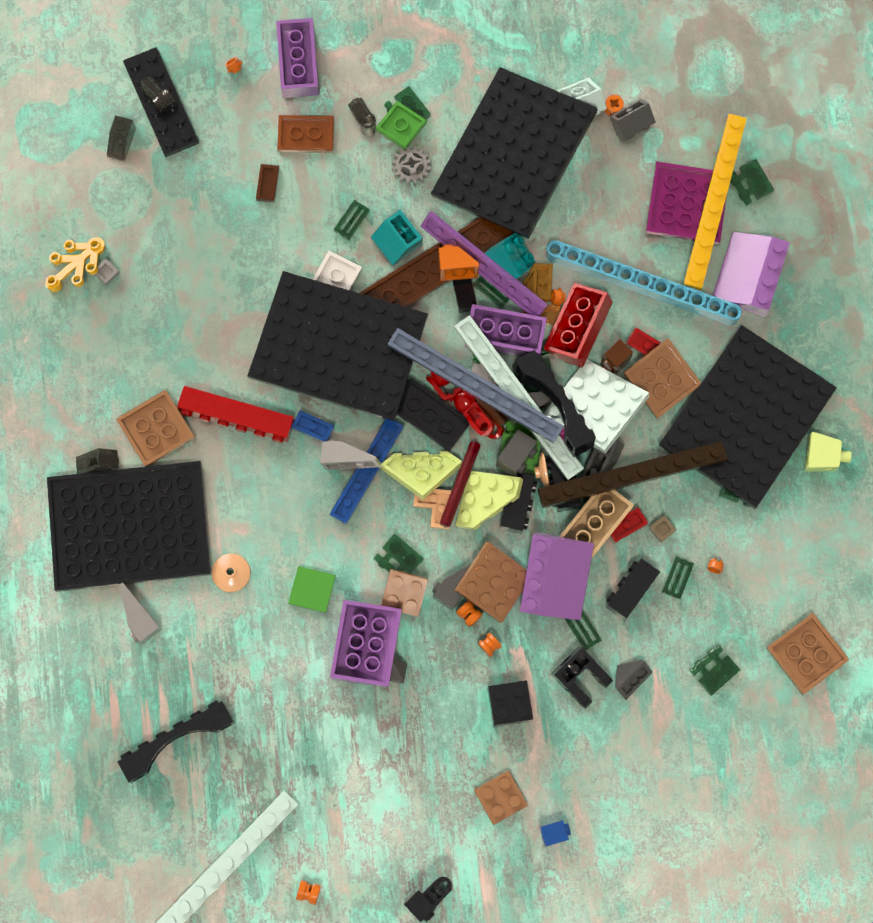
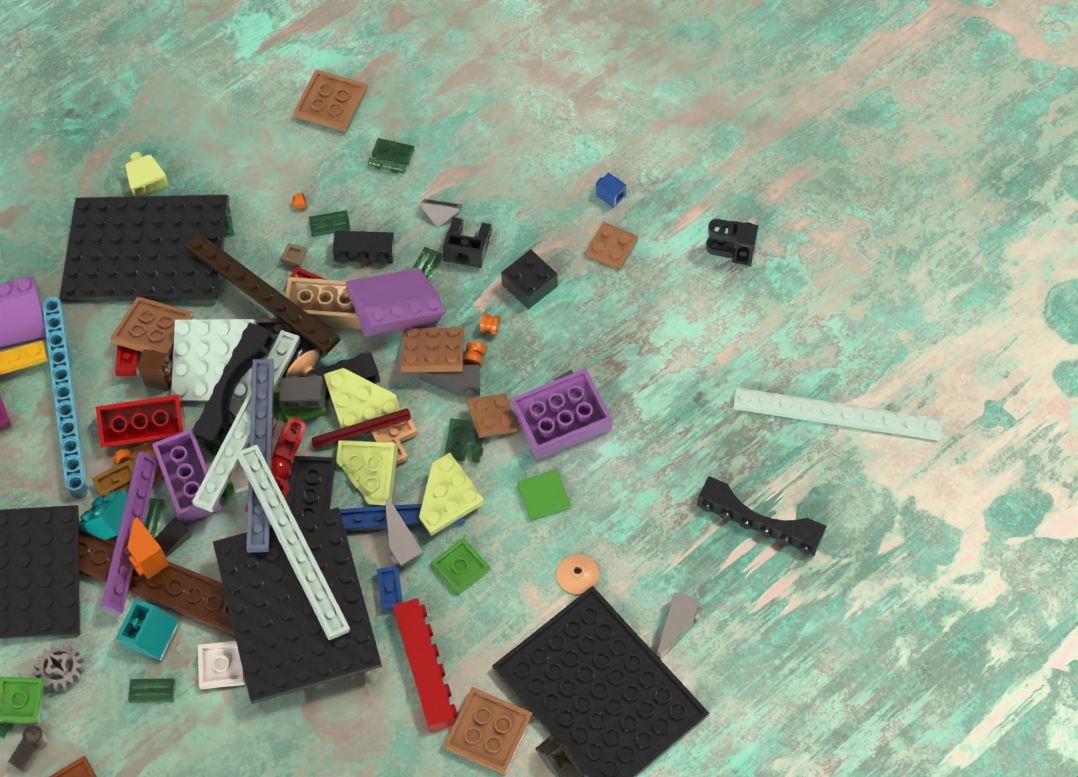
camera: 120 degrees left, 15 degrees down
orange wheel [296,880,321,905] -> none
none -> light aqua plate [237,445,350,640]
none -> yellowish green plate [419,453,485,536]
none -> bright green tile [430,537,491,596]

